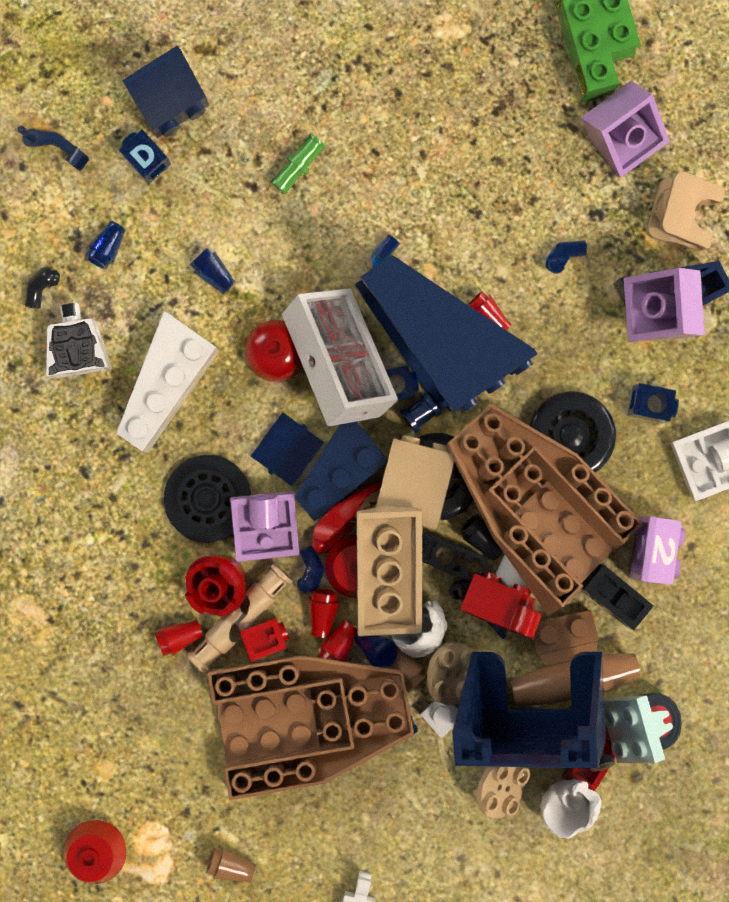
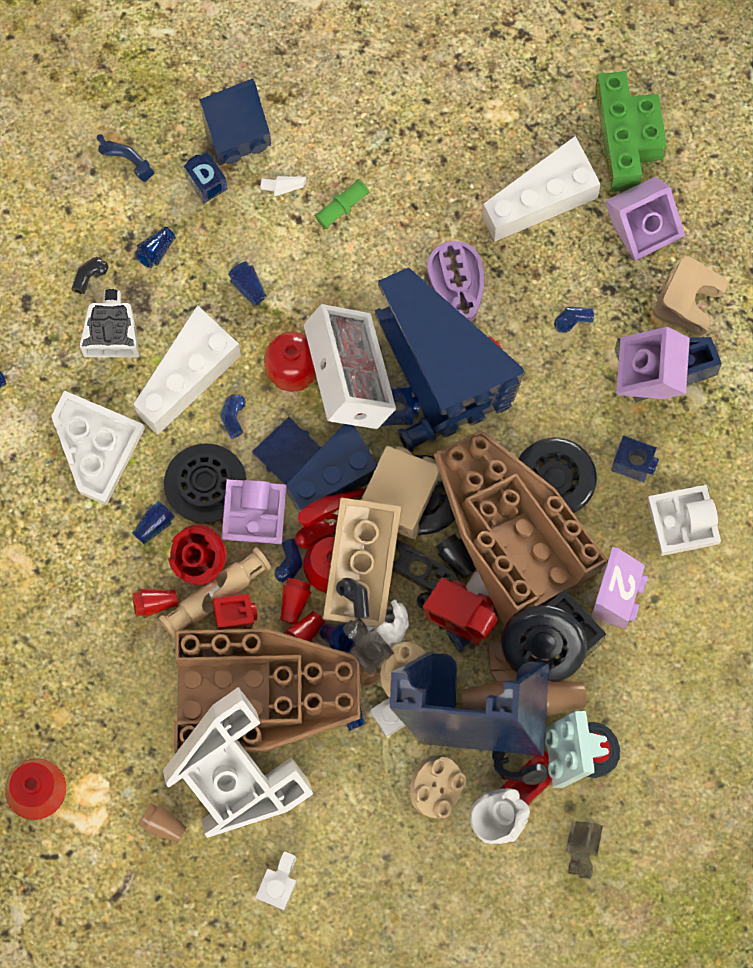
camera: 15 degrees right, 15 degrees down
none -> white plate [51,391,145,505]
none -> clear blue cone [132,500,176,545]
none -> white wedge [163,687,313,838]
none -> clear blue arm [220,394,246,439]
none -> white bar [261,176,306,196]
none -> black arm [336,578,370,618]
none -> clear smoke plate [343,618,394,674]
none -> lavender piece [427,241,484,322]
none -> white wedge [482,136,600,242]
none -> black wheel [501,605,587,682]
none -> clear smoke plate [566,821,603,879]

